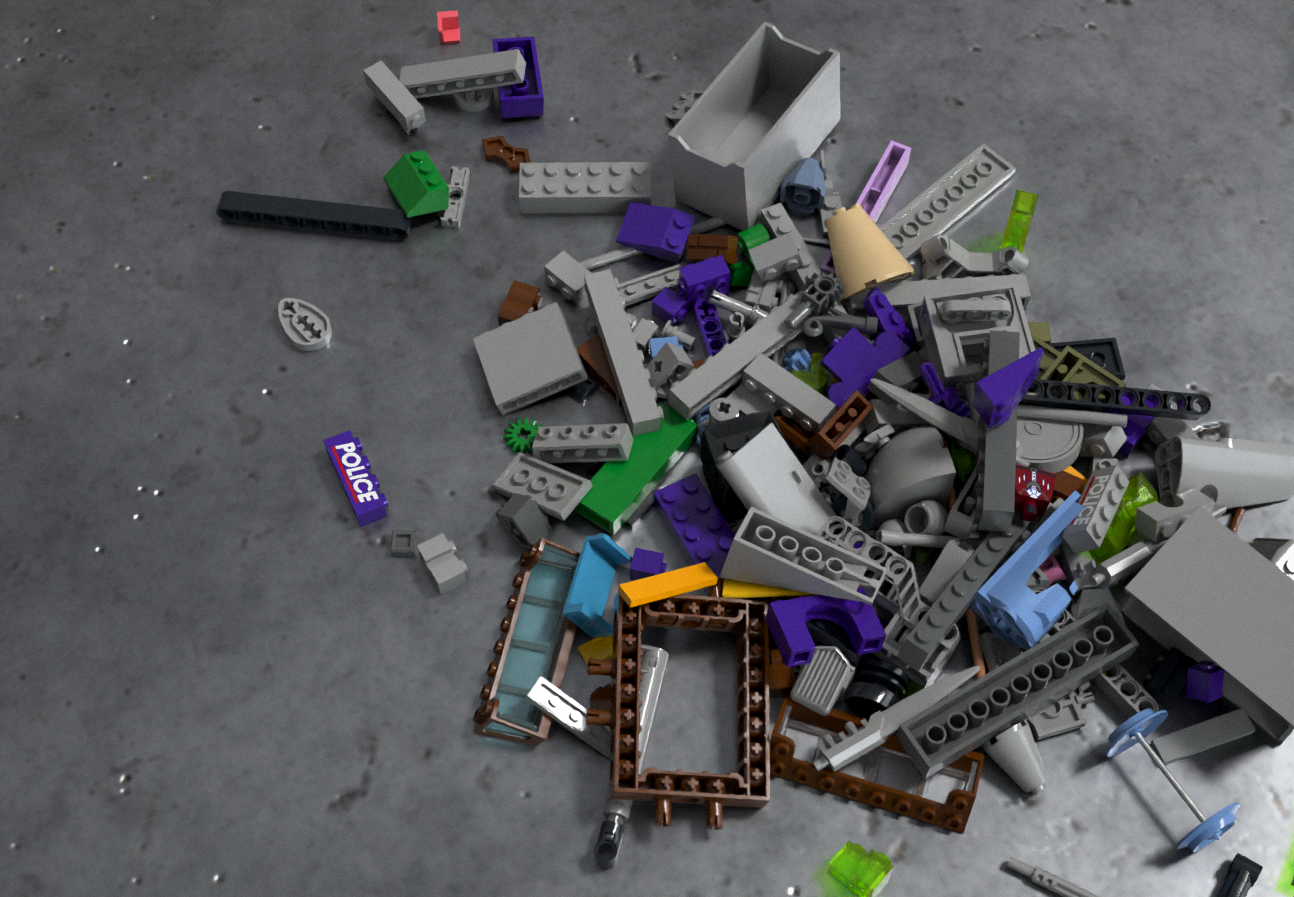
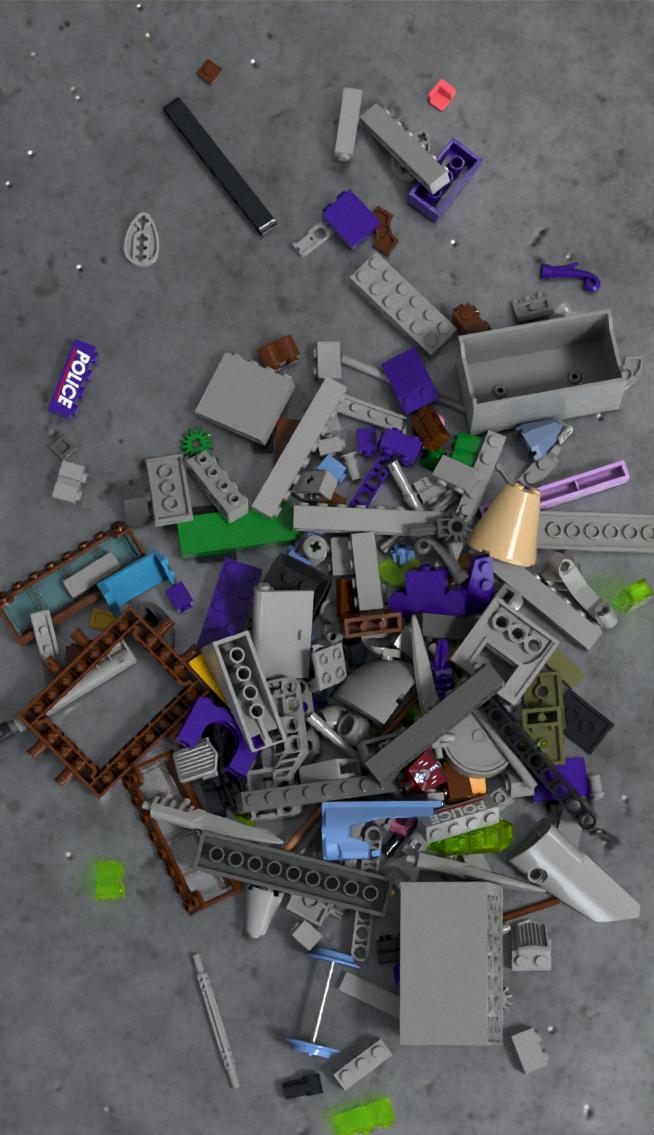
camera: 40 degrees right, 20 degrees up
green slope [384,150,449,218] -> none
light orange tile [618,562,718,608] -> none
light grey pin [727,312,745,344] -> none
light grey beam [941,300,1011,321] -> none
dark purple slope [972,347,1044,428] -> none
light grey arch [1135,488,1215,542] -> none
none -> light grey tile [63,551,122,599]
none -> reddish brown plate [197,59,223,86]
none -> light grey brick [291,920,322,952]
none -> dark purple brick [322,189,380,250]
none -> light grey brick [333,1039,393,1091]
none -> reddish brown brick [451,302,491,336]
none -> dark purple plant [540,262,601,292]

